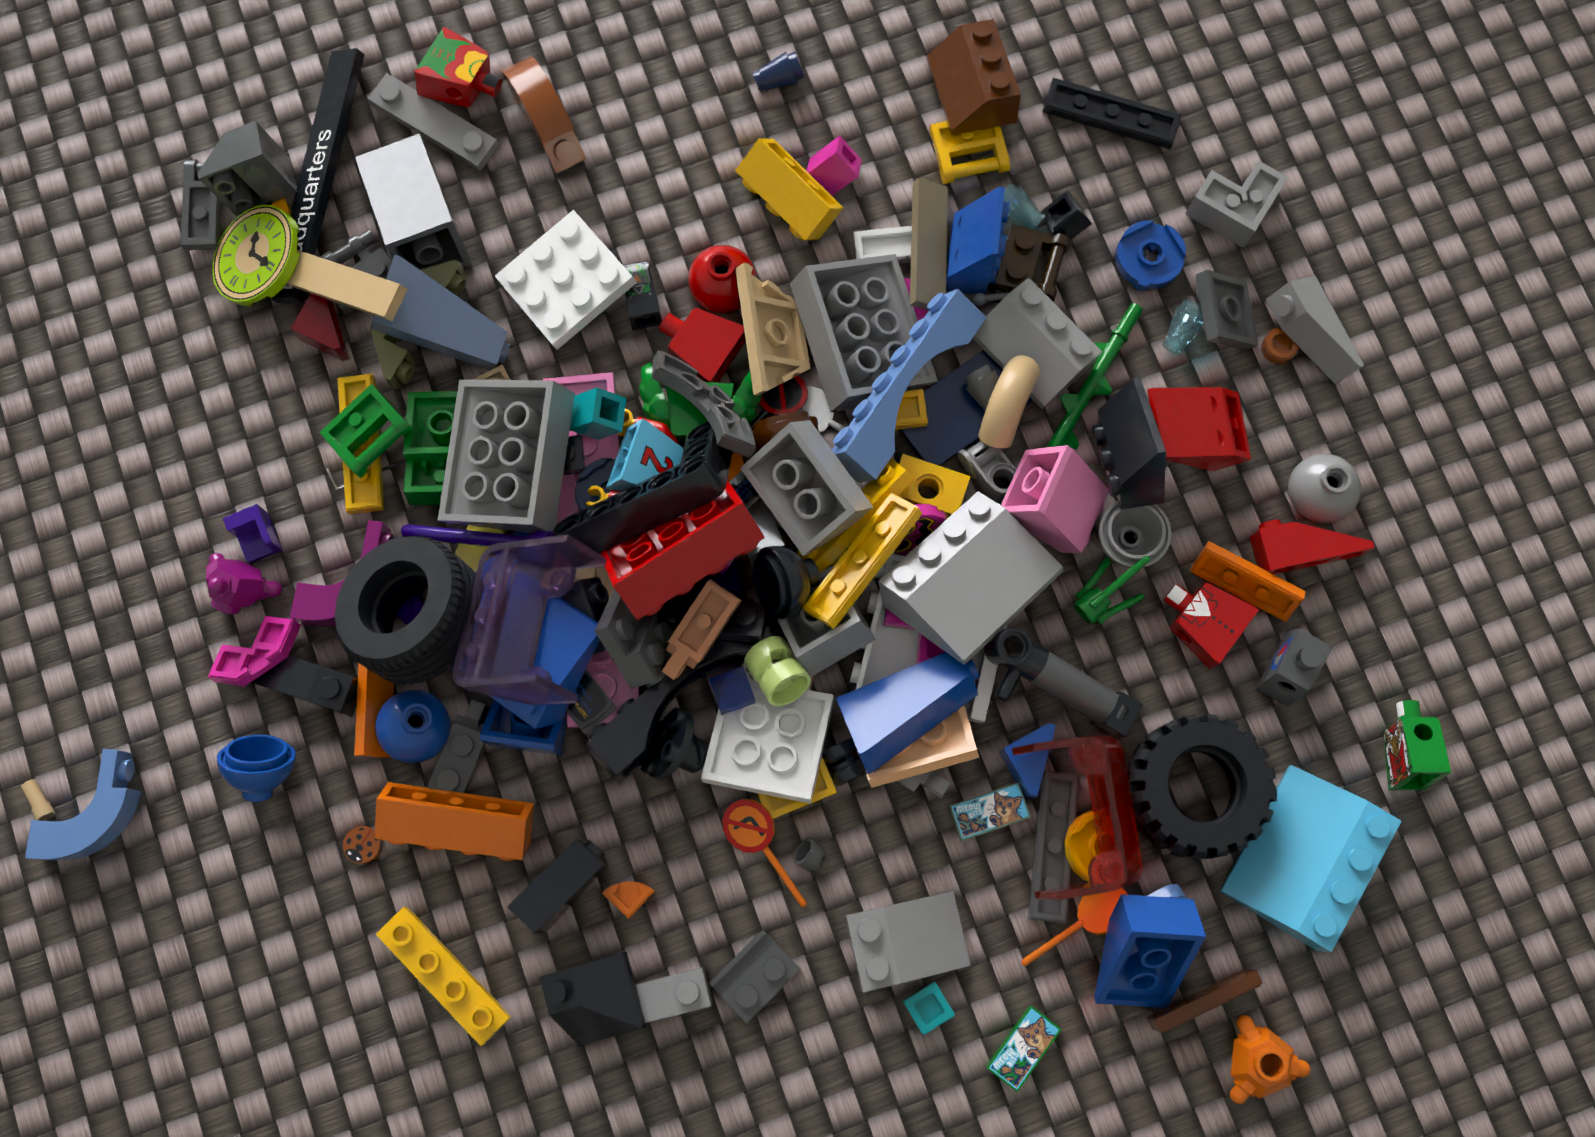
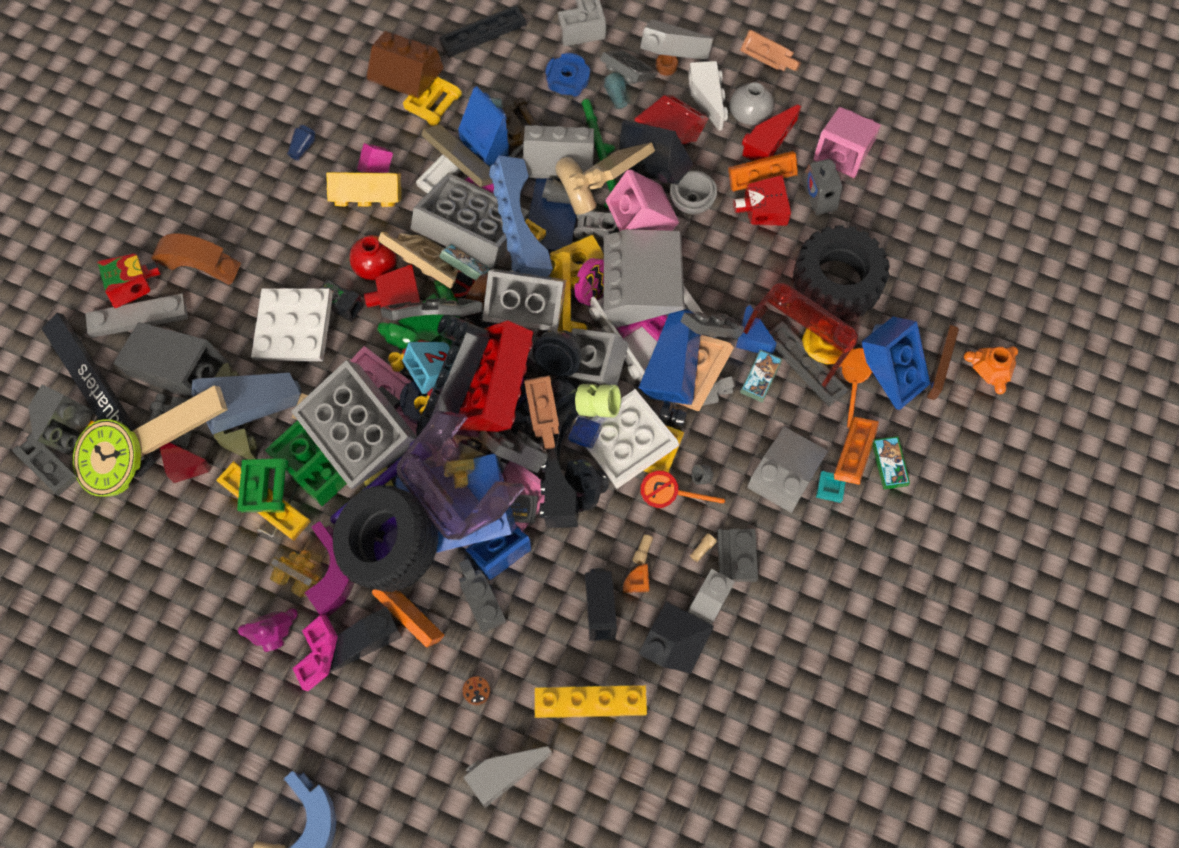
camera: 45 degrees left, 10 degrees down
blue piece [217,735,295,802] -> none
dark purple panel [223,504,282,563] -> none
blue piece [375,690,451,763] -> none
orange brick [375,782,534,861] -> none
teal brick [570,387,626,440] -> none
yellow tile [803,493,922,629] -> none
piece [984,628,1143,737] -> none
black slope [1040,190,1092,240] -> none
green plant [1073,556,1150,625] -> none
medium azure slope [1219,765,1402,952] -> none
green torso [1384,700,1451,790] -> none
none -> clear yellow hips [270,550,322,597]
none -> tile [439,244,491,281]
none -> clear yellow tile [443,459,475,488]
none -> light grey slope [463,747,552,808]
none -> tan tile [568,142,655,193]
none -> tan piece [632,534,653,565]
none -> dark grey plate [680,312,744,339]
none -> white slope [688,61,728,130]
none -> tan piece [690,533,717,562]
none -> nougat hinge [740,30,802,71]
none -> bright pink slope [813,107,881,178]
none -> orange tile [834,417,879,485]

